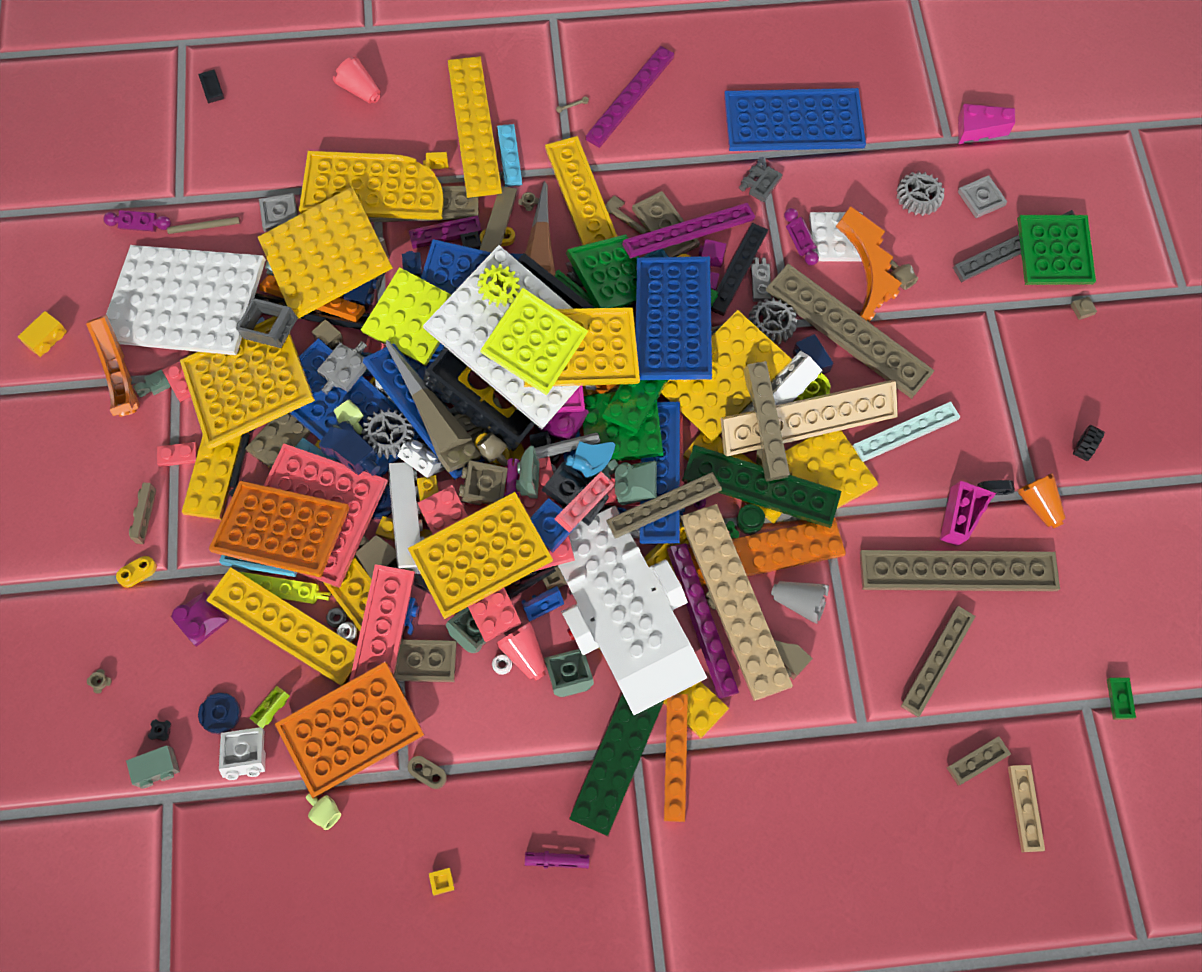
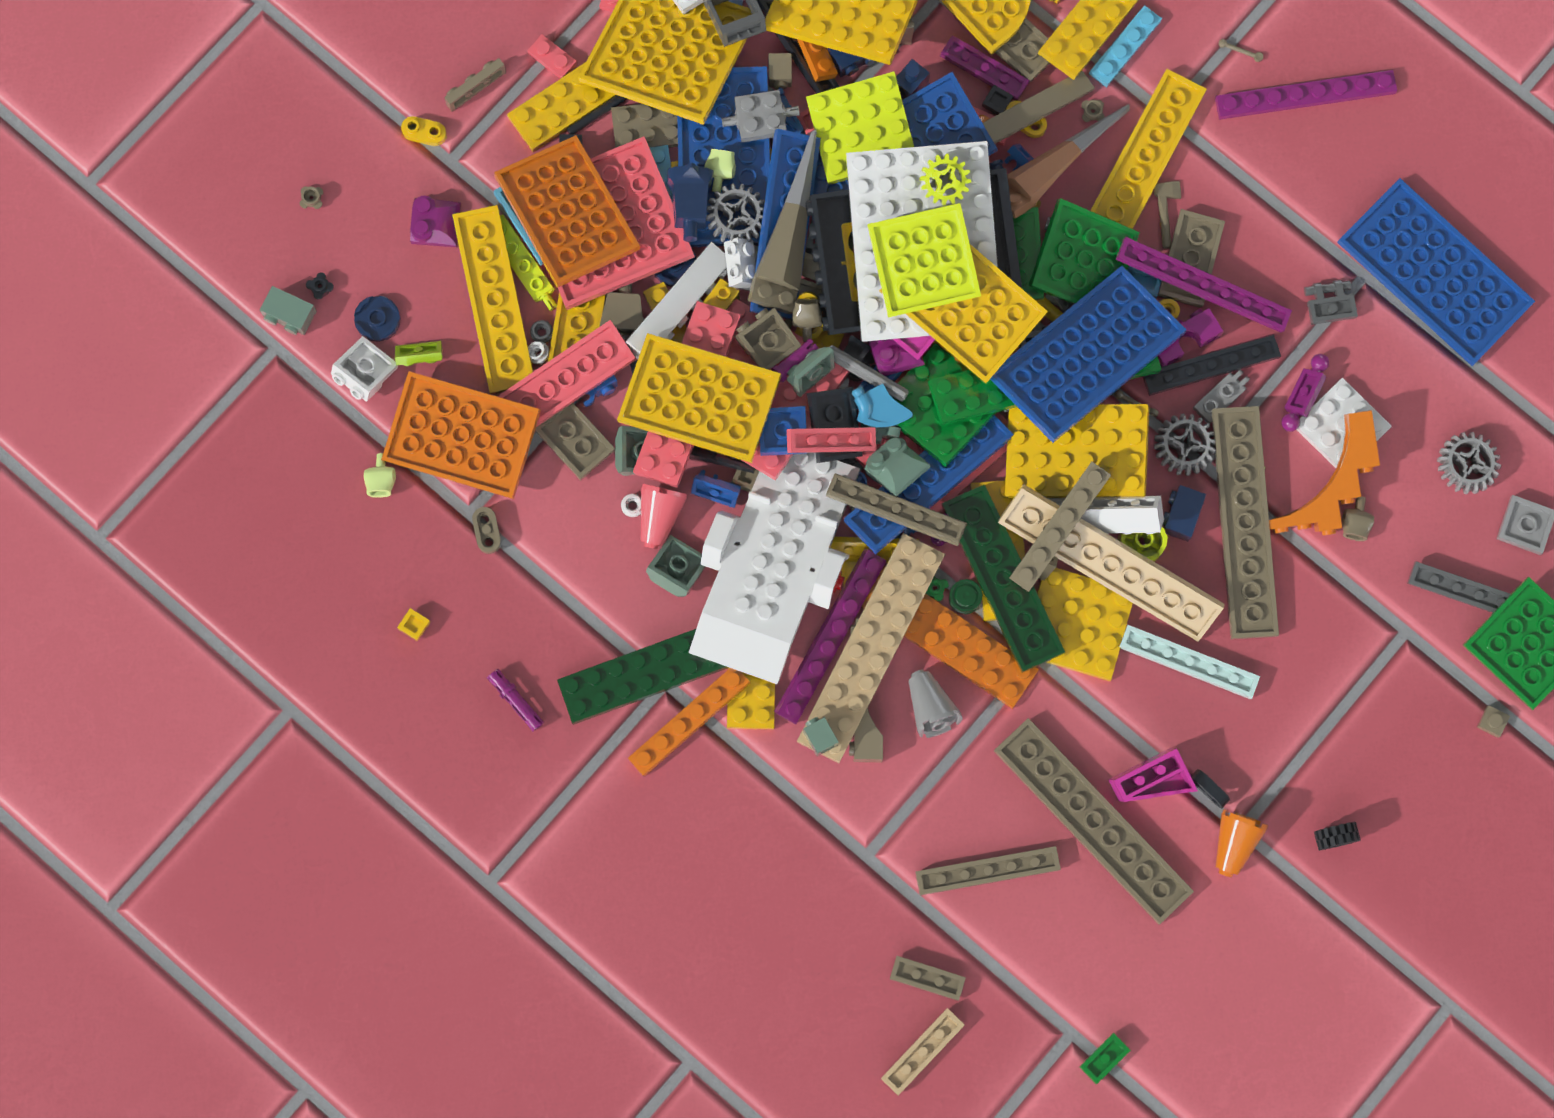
camera: 45 degrees right, 10 degrees up
none -> sand green brick [803,717,839,756]

